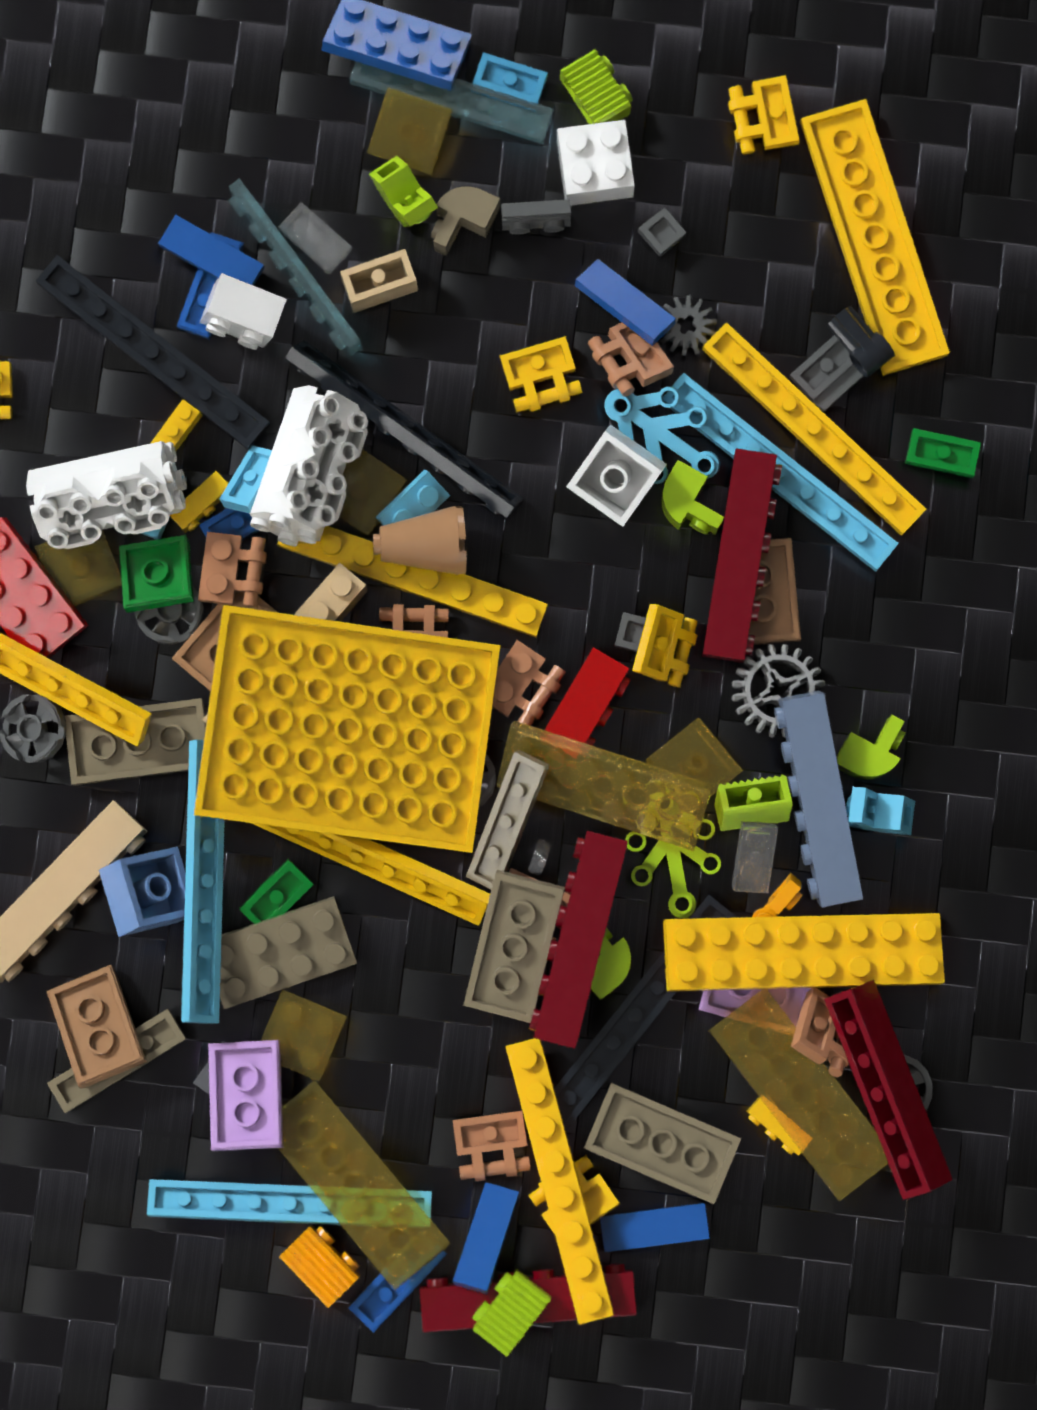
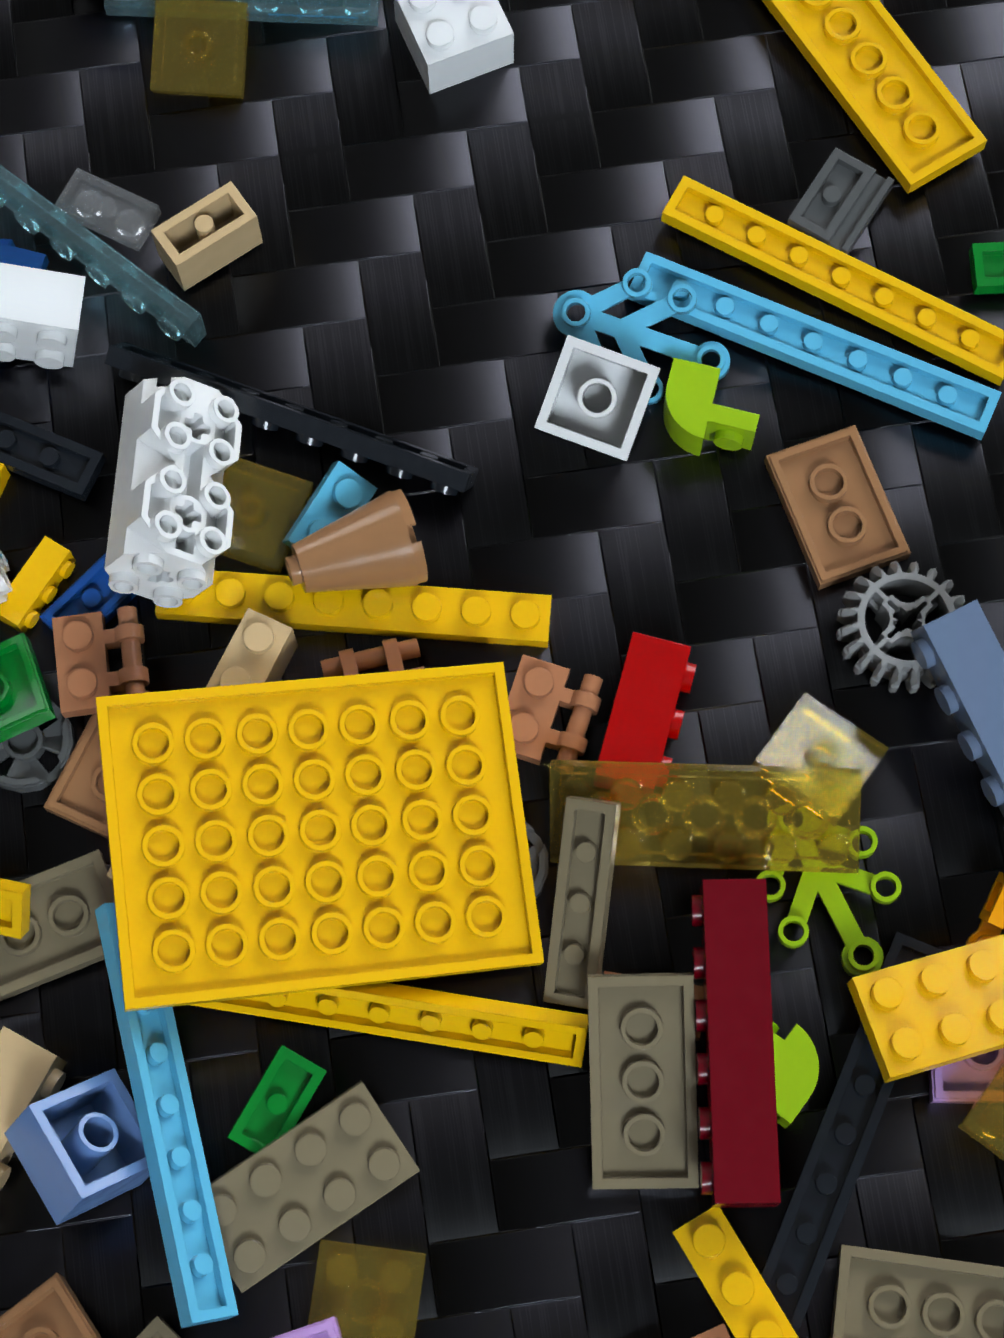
camera: 15 degrees left, 10 degrees down
medium azure plate [219,445,272,514] -> none
lime brick [369,156,438,227] -> none
dark tan brick [431,186,500,256] -> none
yellow plate [500,336,582,412] -> none
dark grey plate [501,199,571,234] -> none
clear tile [528,839,552,876] -> none
blue tile [575,259,676,346] -> none
nougat plate [588,323,674,397] -> none
dark grey plate [614,612,646,653] -> none
yellow plate [632,604,698,688] -> none
dark grey plate [638,207,687,257] -> none
dark grey gear [660,295,717,356] -> none
dark red brick [702,448,782,663] -> none
lime brick [714,774,793,831] -> none
clear plate [731,821,778,893] -> none
black piece [827,305,895,378] -> none

